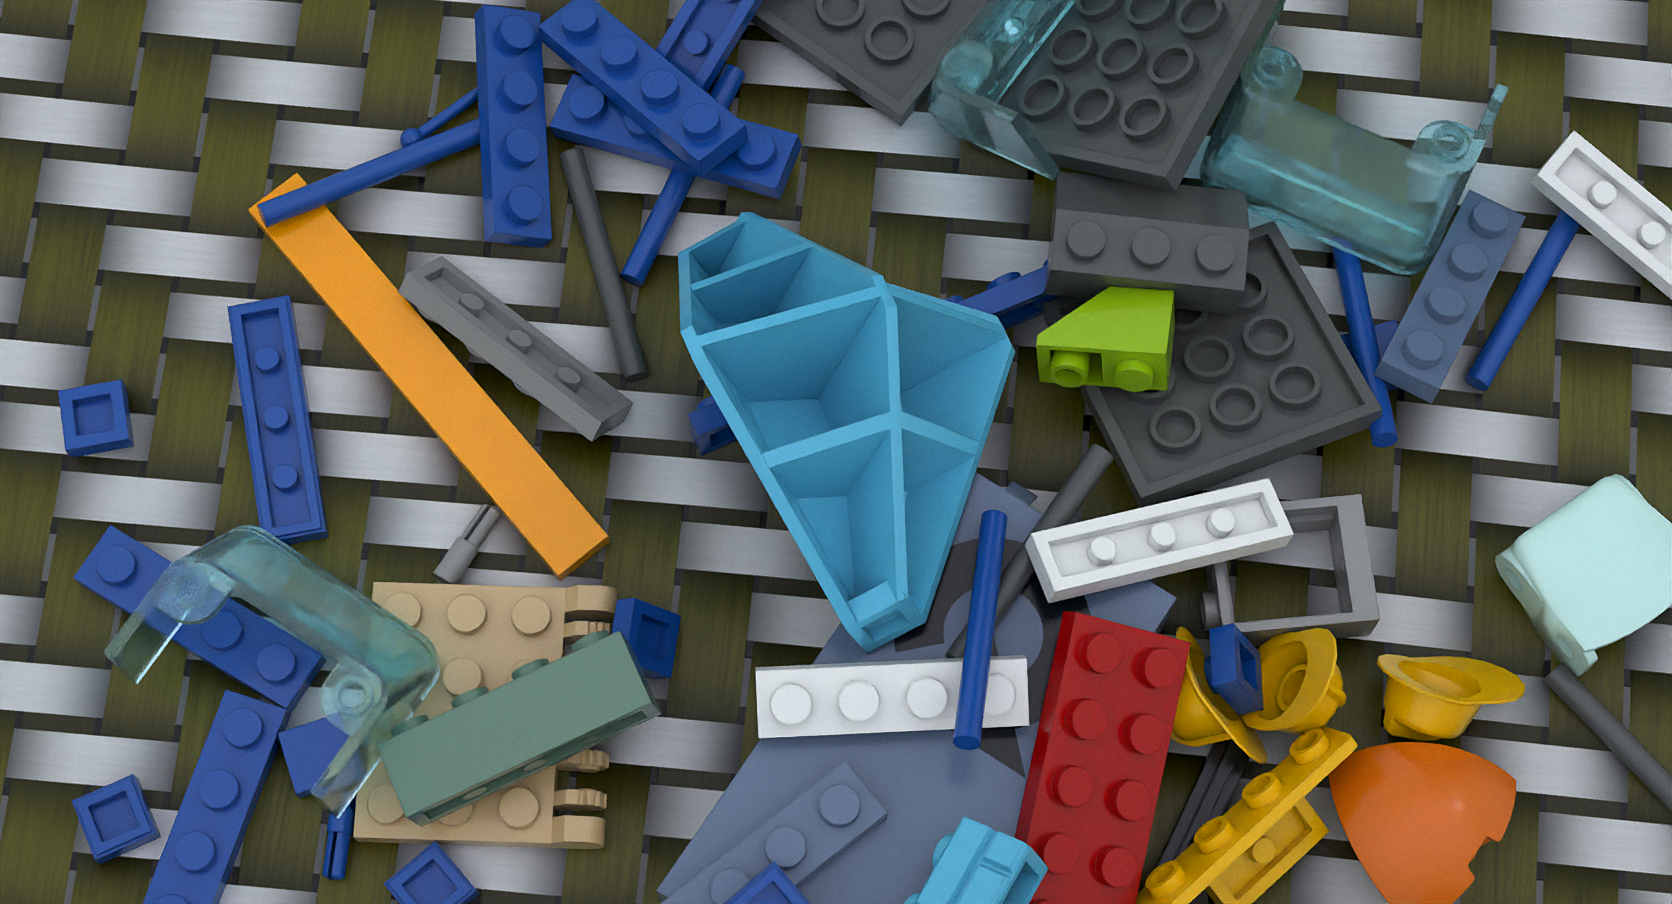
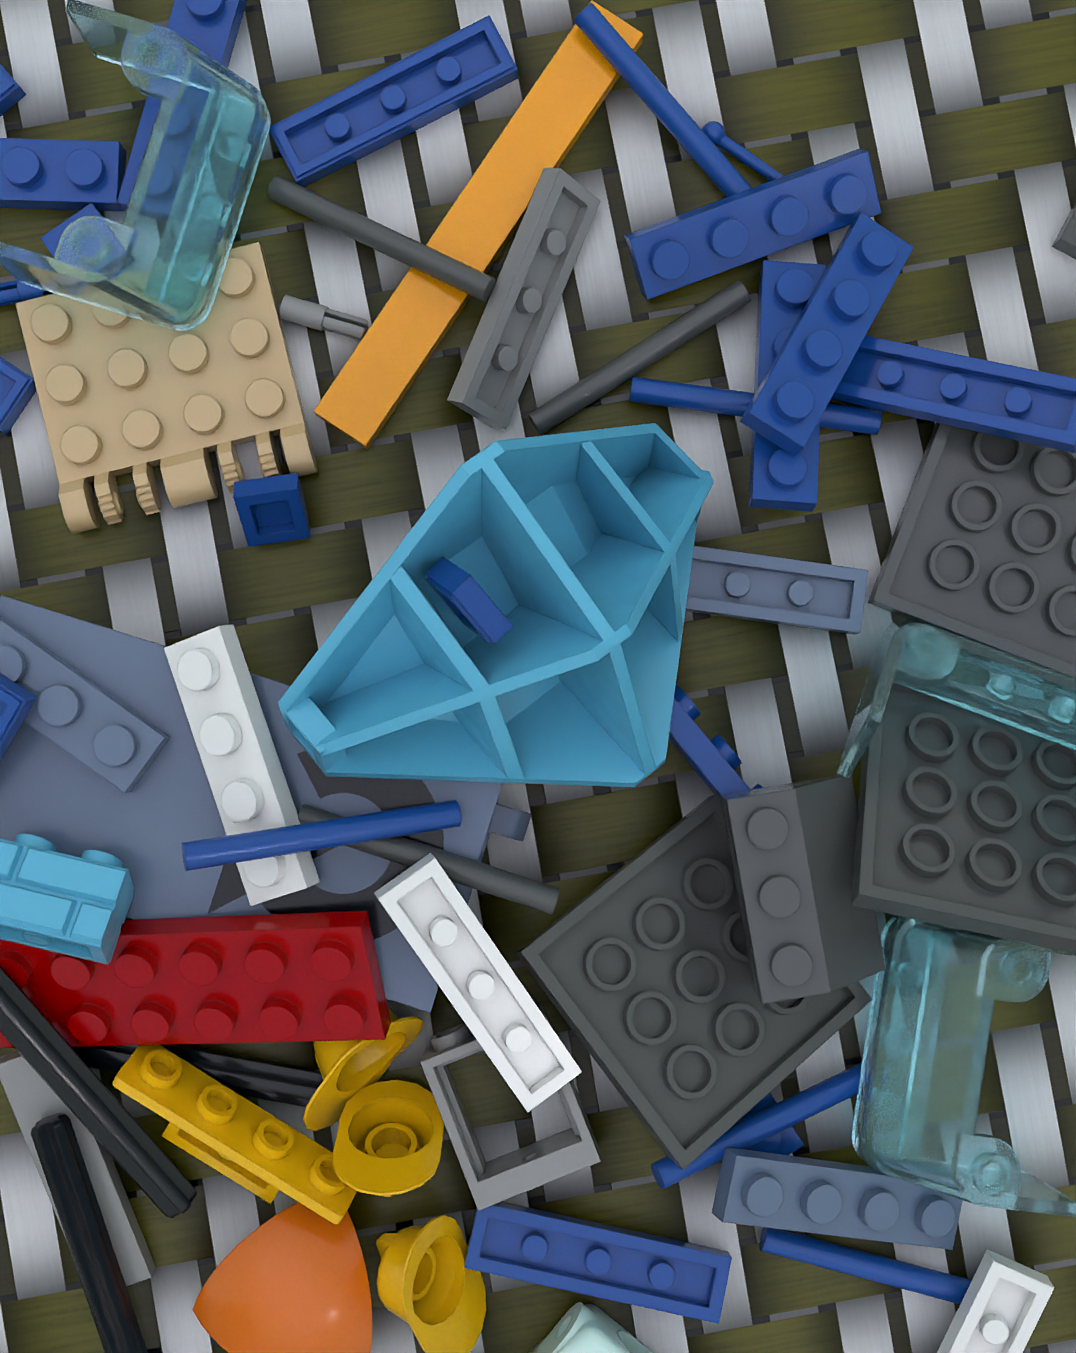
camera: 75 degrees right, 15 degrees up
sand green brick [376,630,662,827] -> none
lime slope [1036,286,1175,392] -> none
blue plate [1204,623,1263,716] -> none
none -> dark grey bar [267,175,496,302]
none -> blue tile [425,557,513,644]
none -> blue plate [464,1202,732,1324]
none -> sand blue plate [686,546,869,635]

